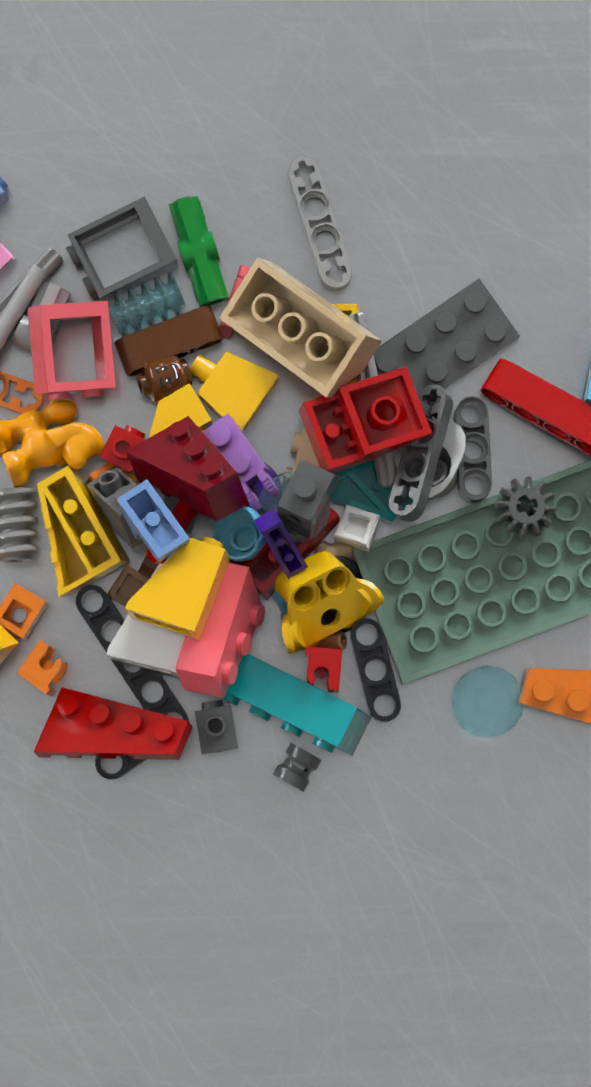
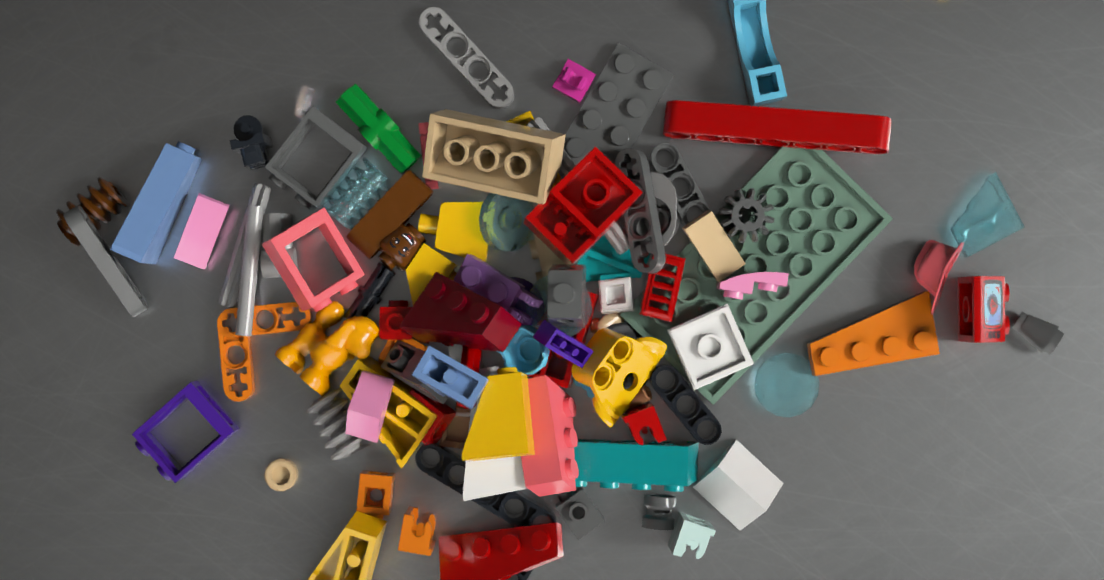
camera: 25 degrees left, 5 degrees up
none -> black hips [229,115,274,170]
none -> clear tile [294,85,315,119]
none -> black pin [343,262,396,319]
none -> bright pink slope [345,370,395,443]
none -> red bracket [409,388,457,445]
none -> clear light blue tile [479,193,534,252]
none -> dark pink tile [552,59,596,104]
none -> red slope [639,254,686,322]
none -> white plate [667,304,754,390]
none -> light aqua hinge [668,511,716,559]
none -> tan tile [682,210,745,282]
none -> white slope [692,439,784,530]
none -> bright pink slope [716,272,789,300]

